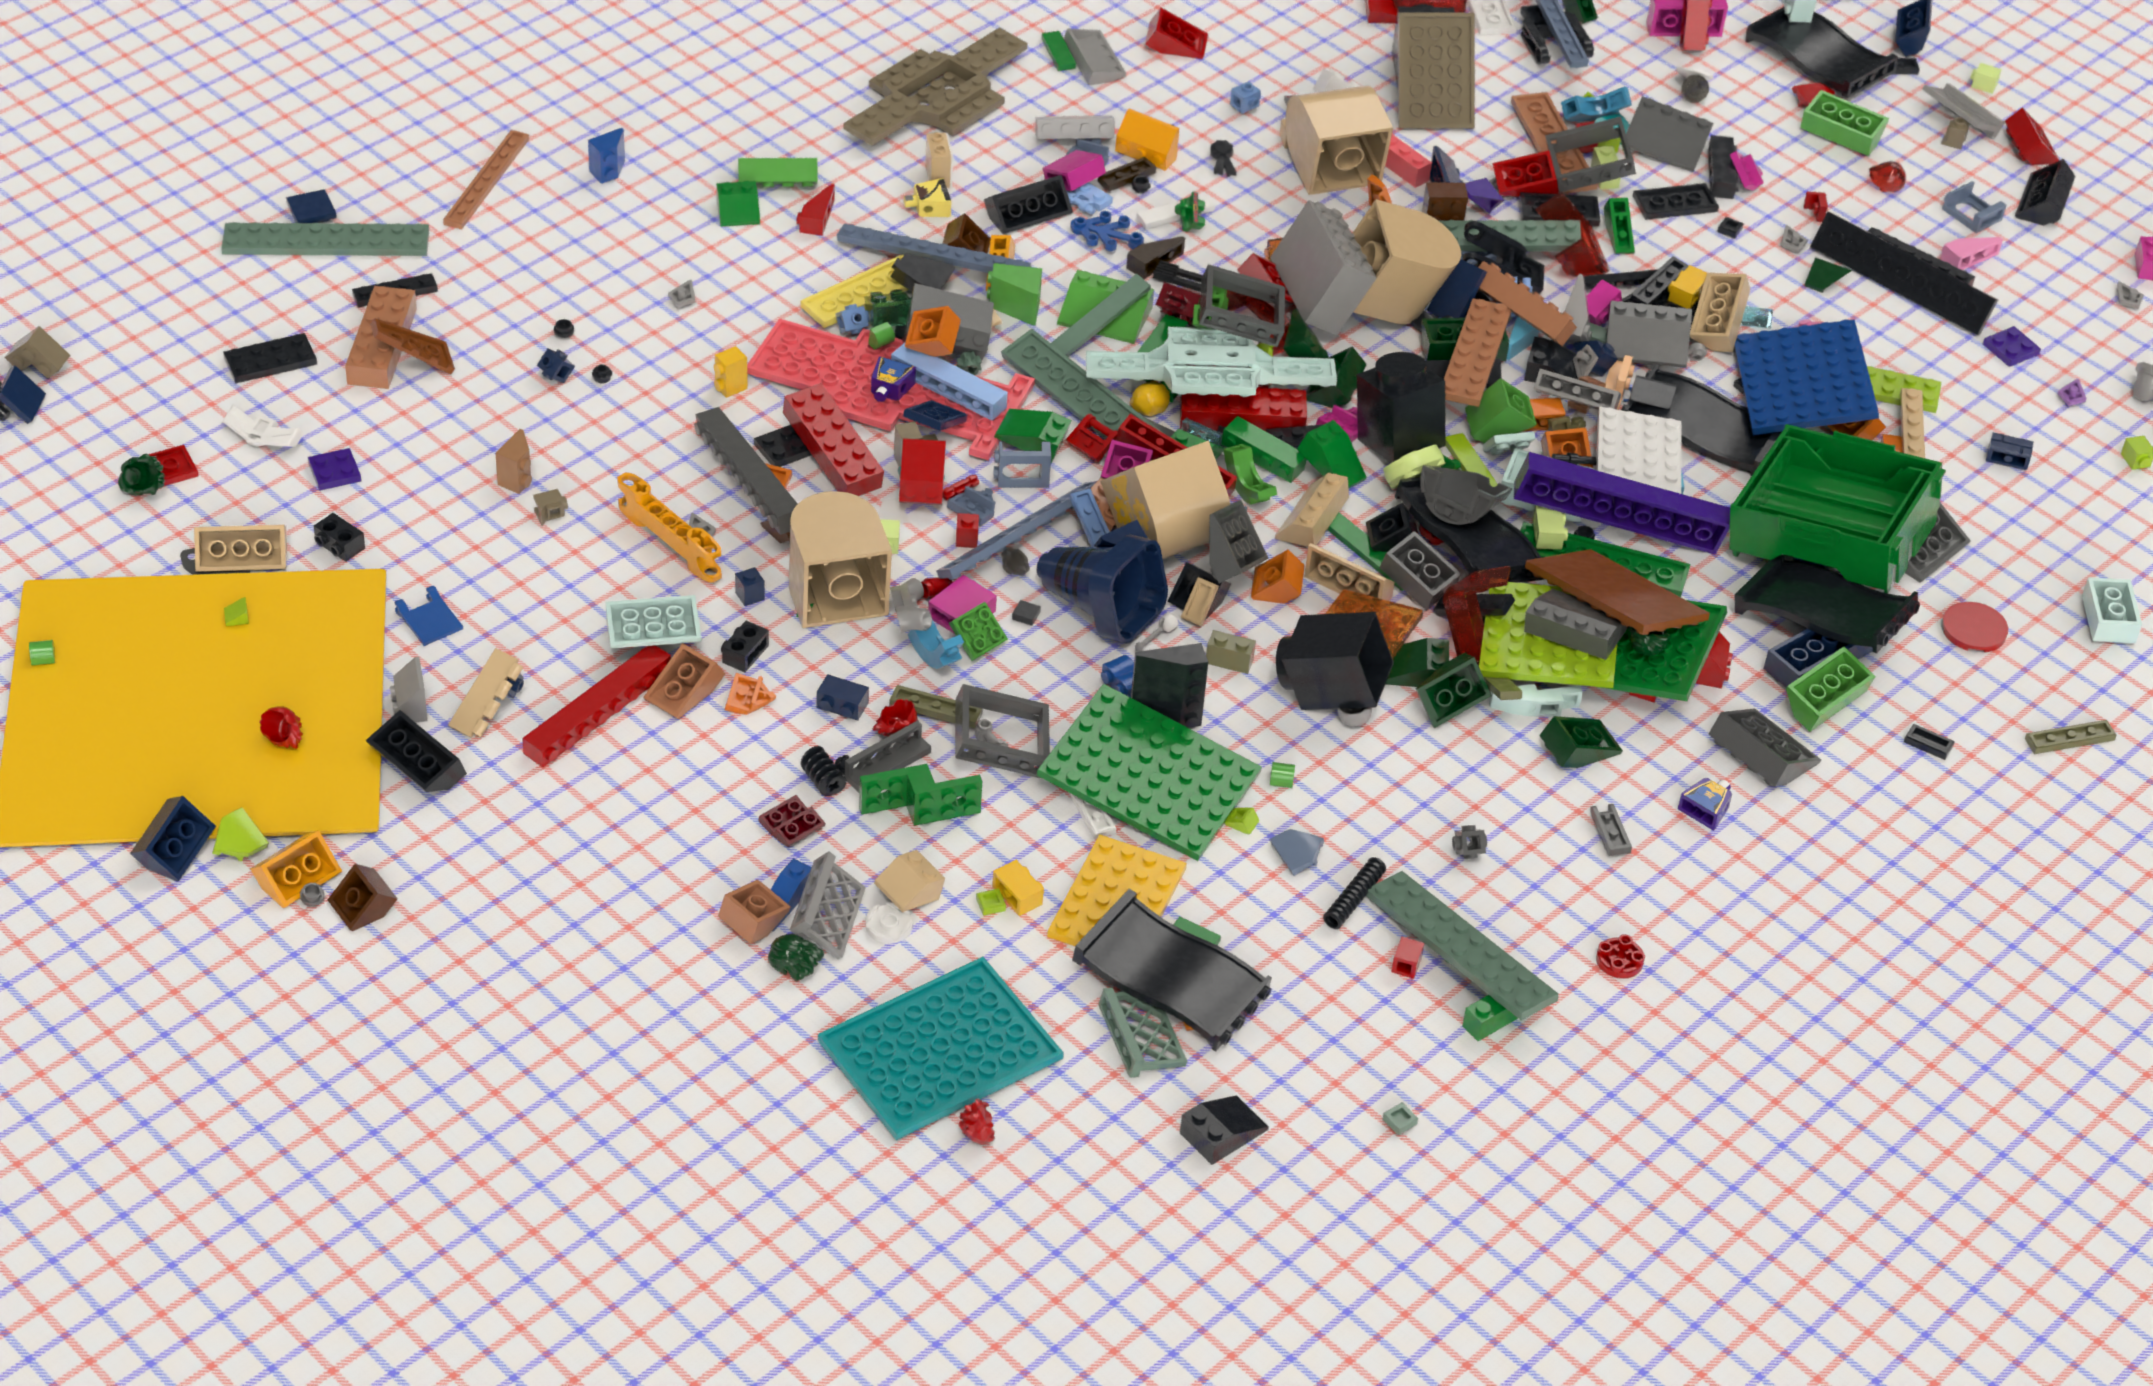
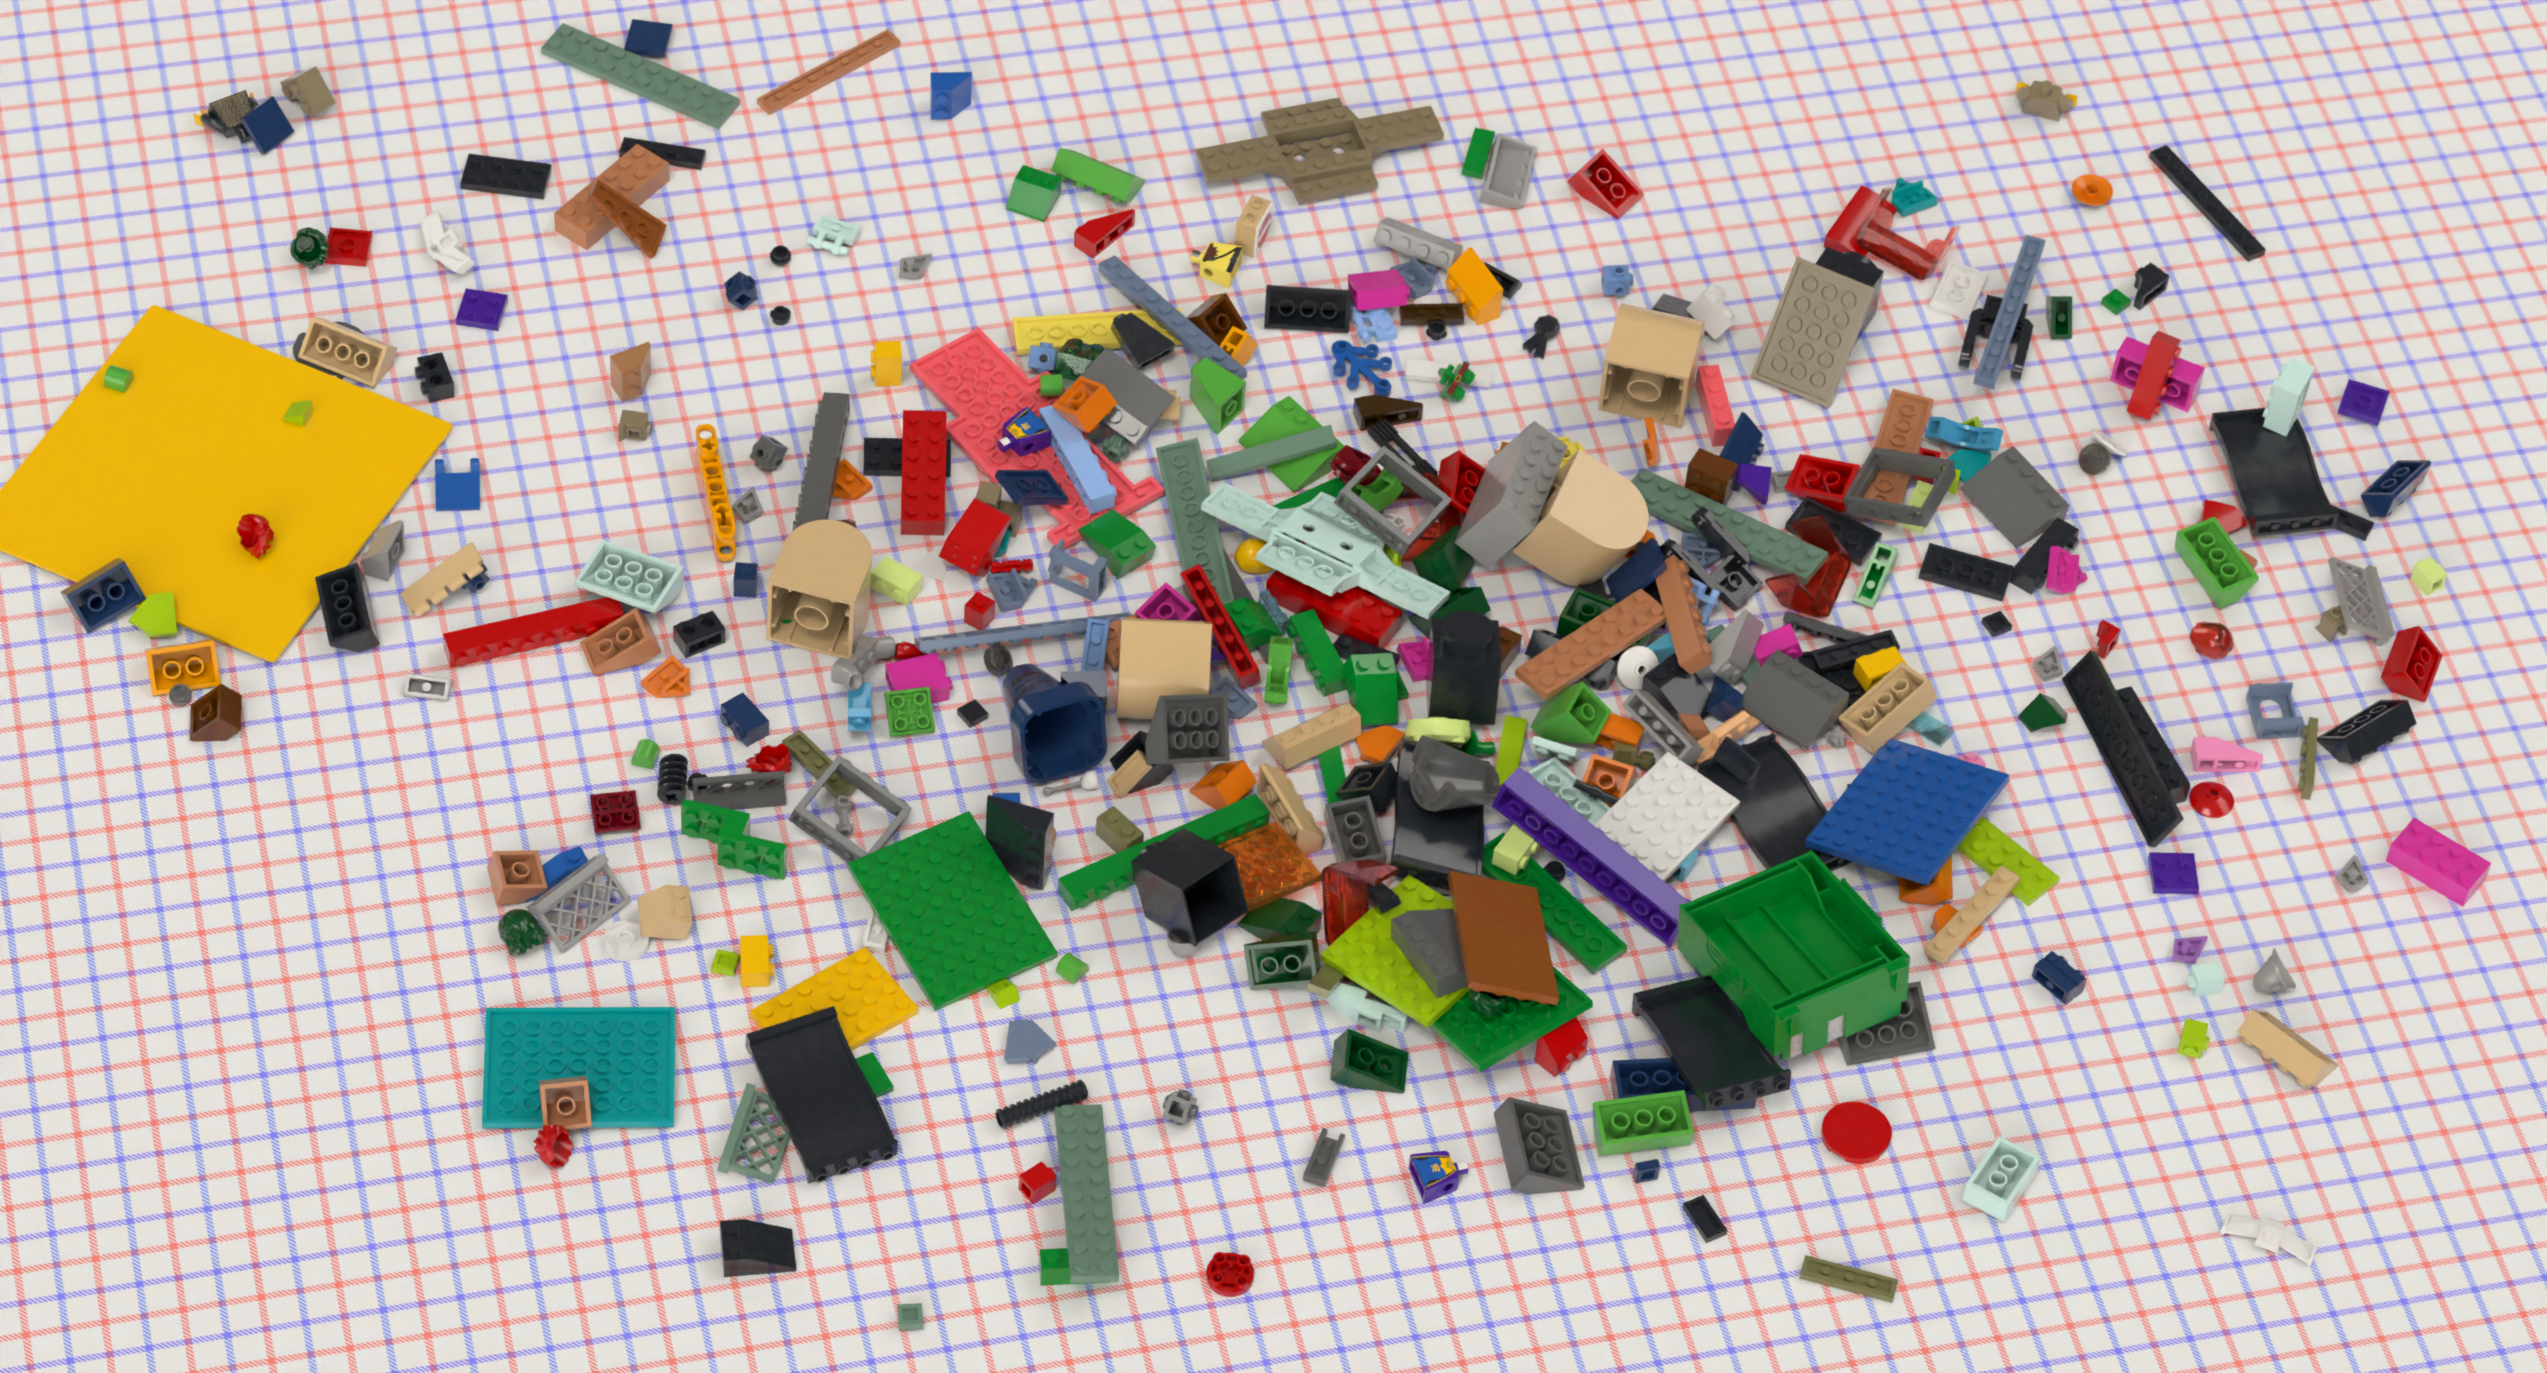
camera: 30 degrees right, 5 degrees up
red plate [1066,414,1118,463] -> none
light grey piece [1573,345,1598,380] -> none
none -> light grey slope [403,673,453,701]
none -> nougat slope [538,1076,592,1130]
none -> bright green brick [631,739,660,769]
none -> dark grey brick [749,435,788,471]
none -> light aqua plate [807,214,860,256]
none -> green brick [1058,794,1270,911]
none -> orange slope [1354,725,1405,764]
none -> white dish [1617,646,1659,690]
none -> dark blue tile [1633,1159,1660,1183]
none -> light aqua brick [2186,961,2225,997]
none -> red dish [2189,781,2234,818]
none -> olive plate [2298,717,2318,800]

